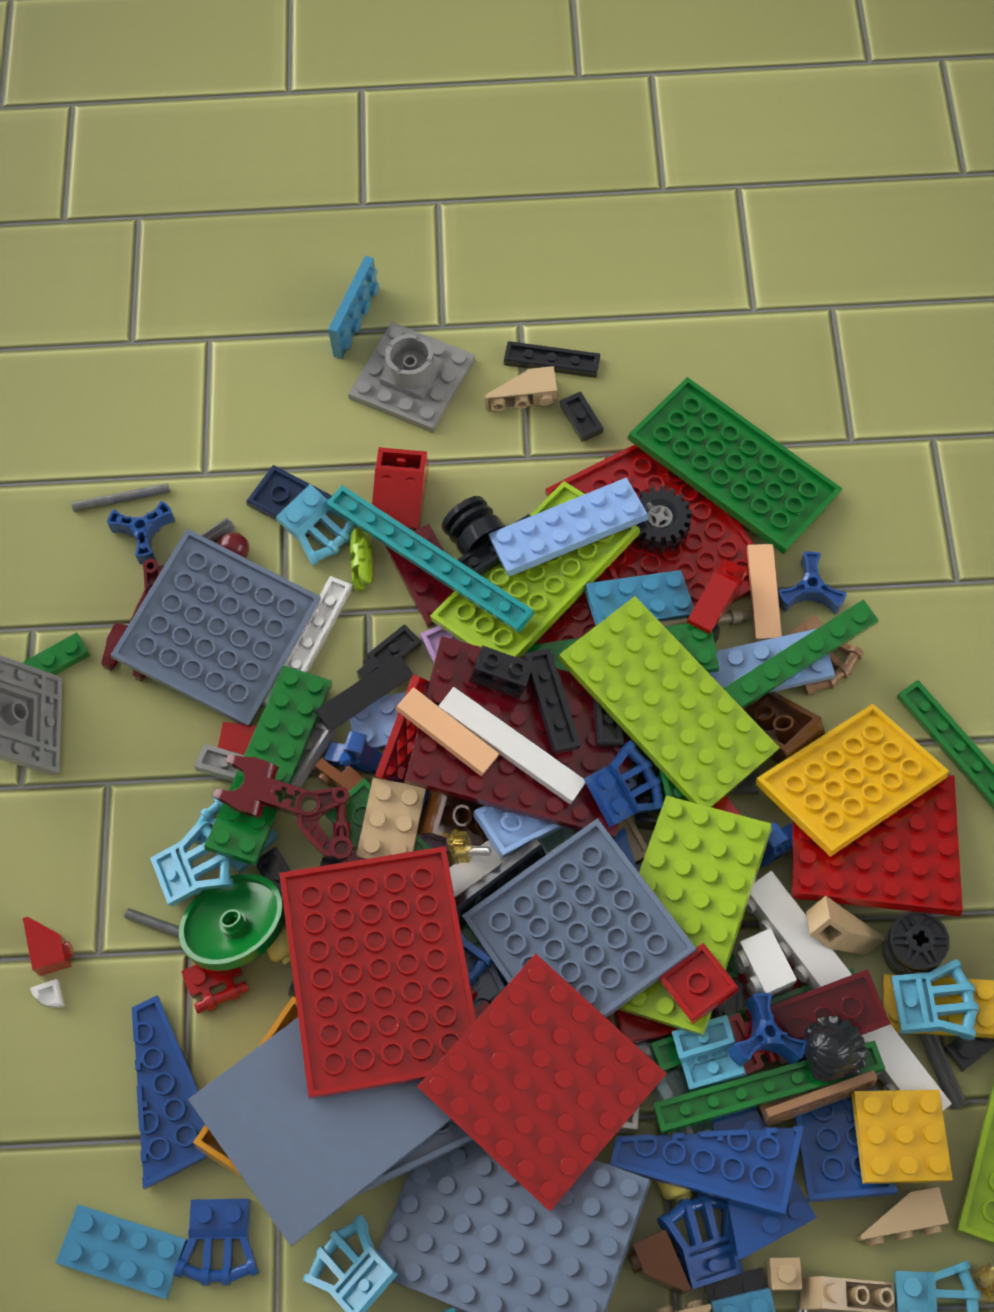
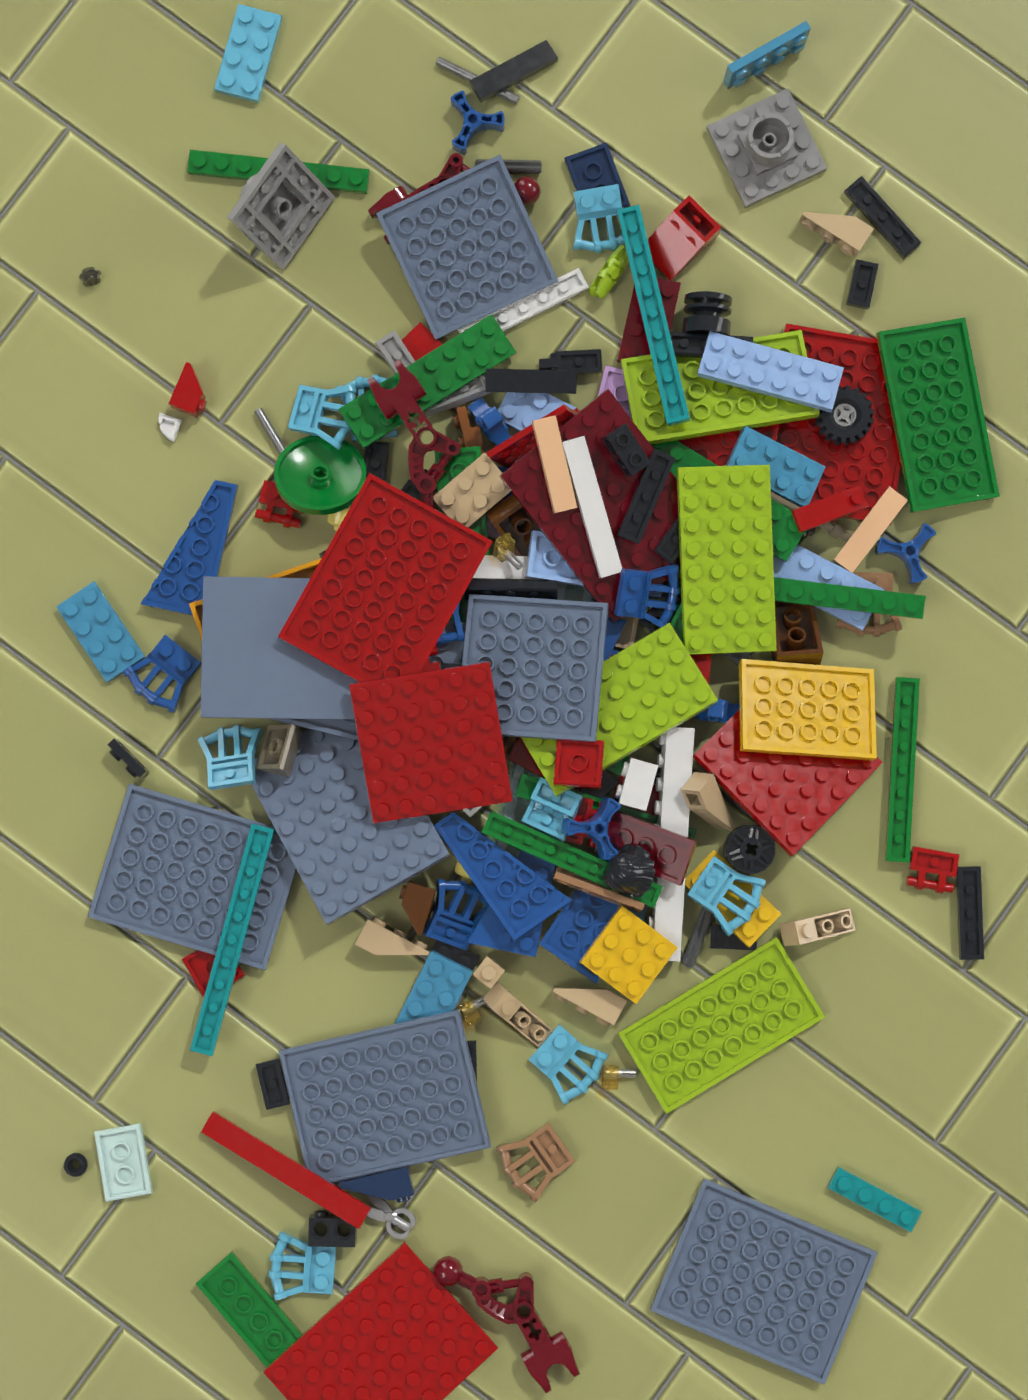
camera: 35 degrees right, 20 degrees up
none -> dark tan slope [256,724,302,778]
none -> black tile [469,40,558,102]

